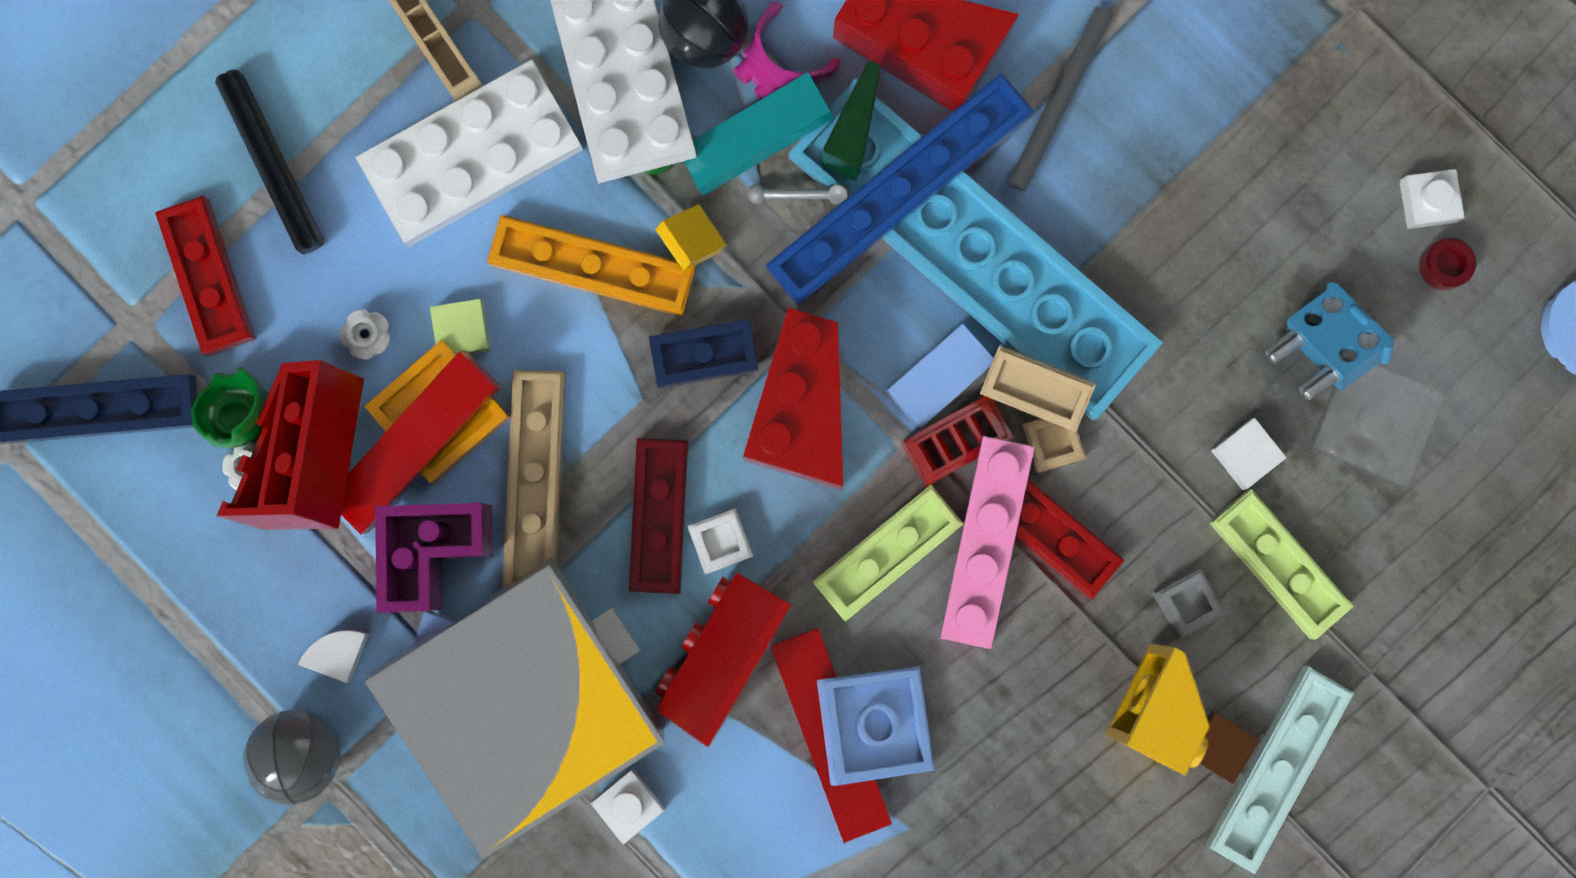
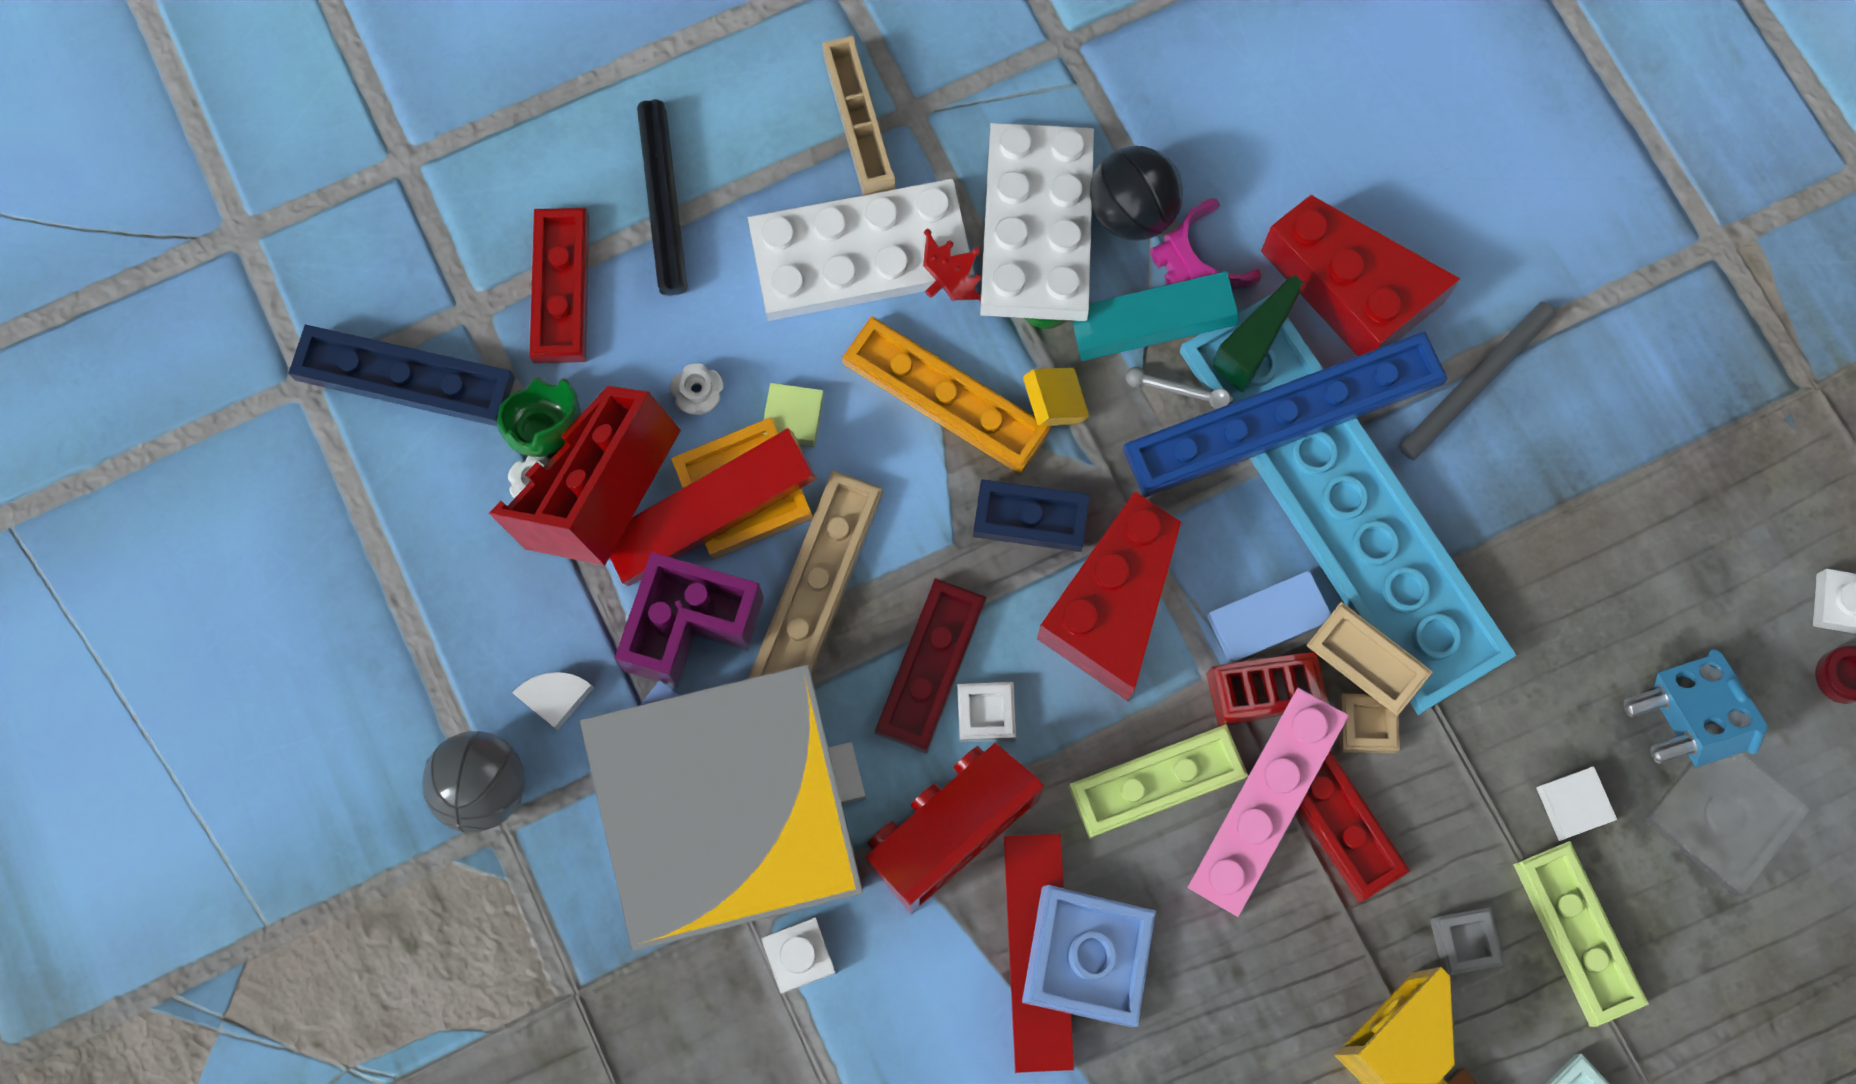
camera: 25 degrees right, 10 degrees down
none -> red piece [923,229,982,302]

